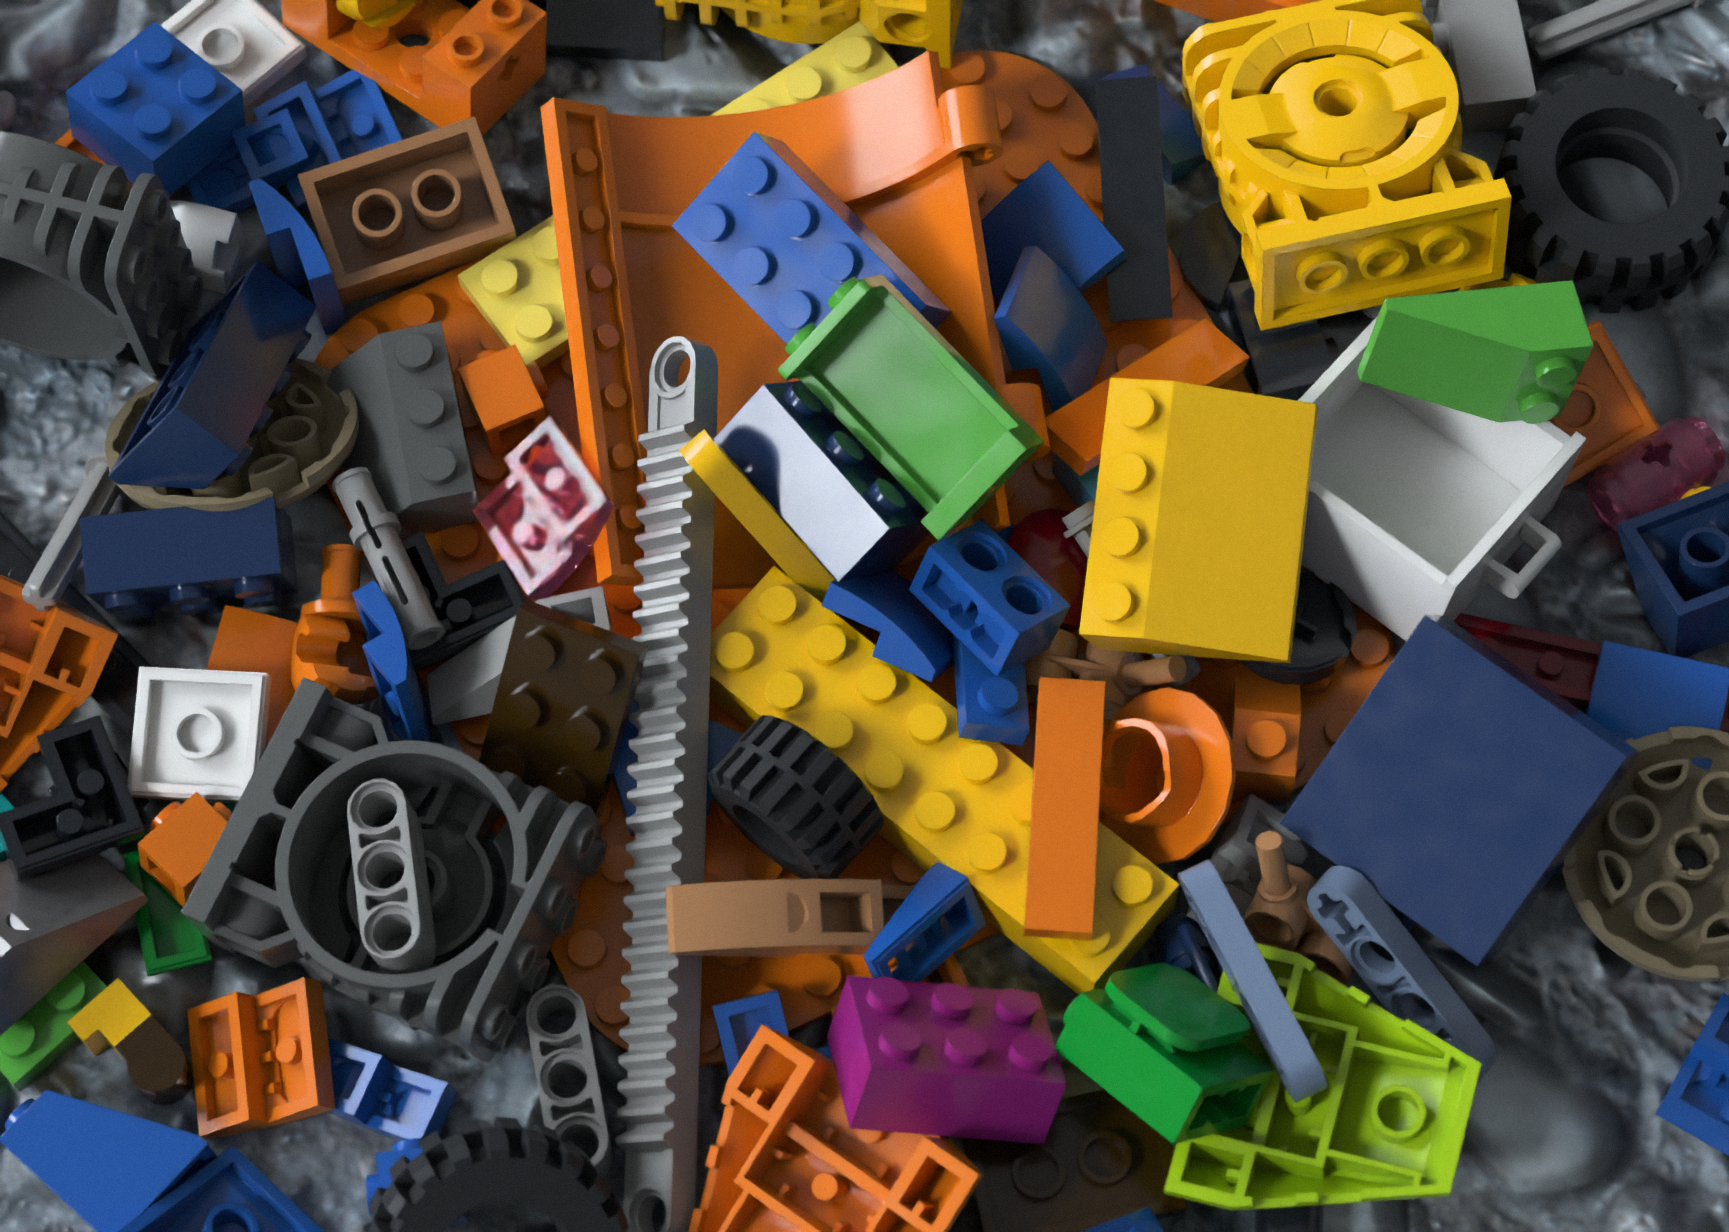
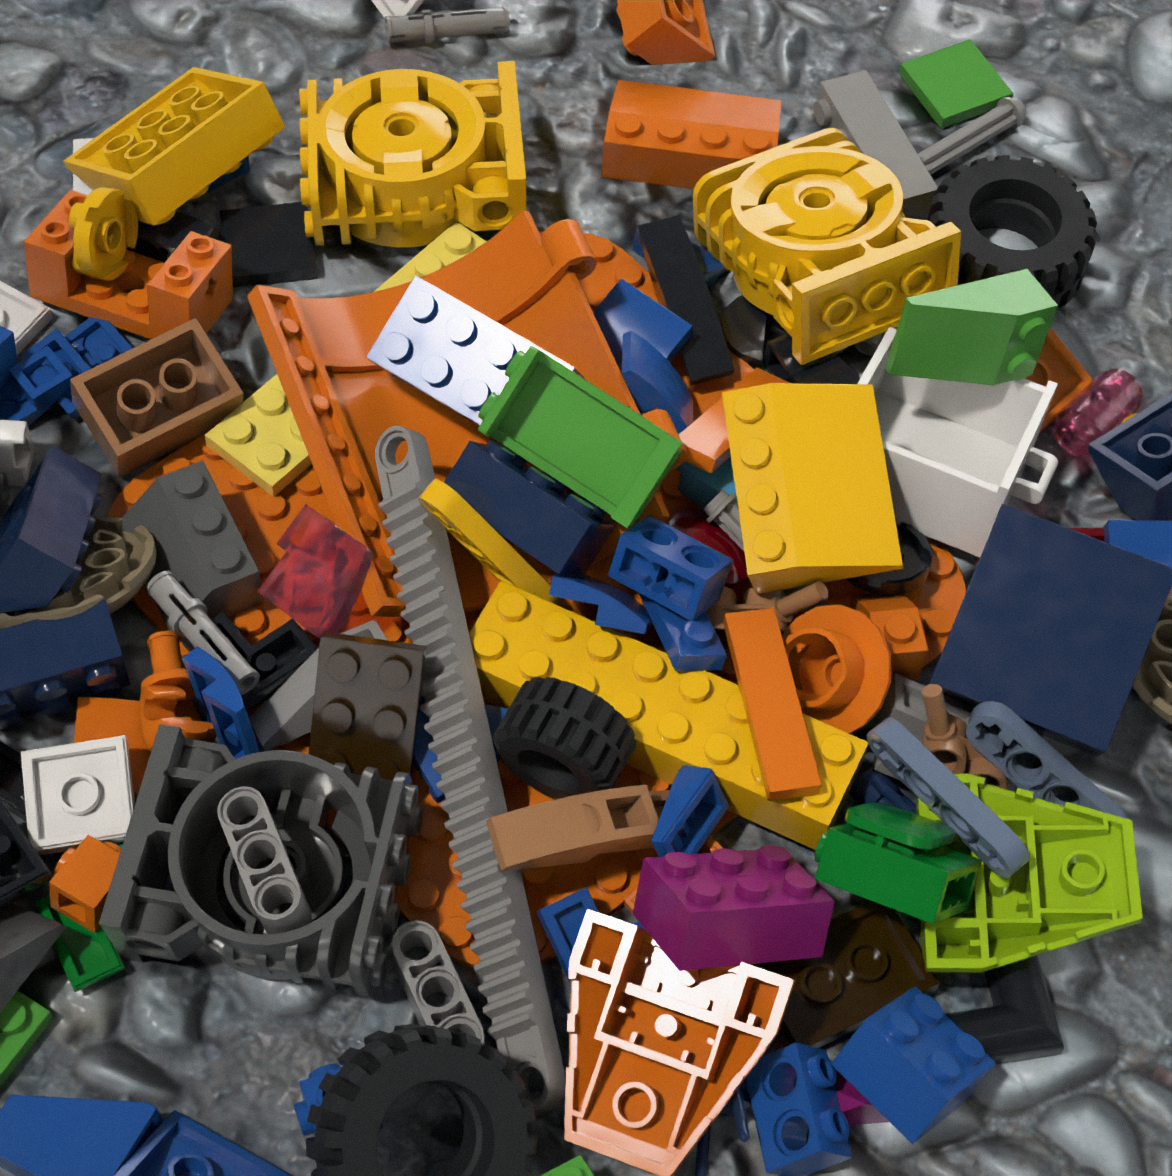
camera: 20 degrees left, 10 degrees down
leg [67,978,194,1105] -> none
orange slope [187,977,336,1139] -> none
blue slope [248,179,348,335] -> none
blue slope [327,1038,459,1141] -> none
orange brick [457,344,550,457] -> none

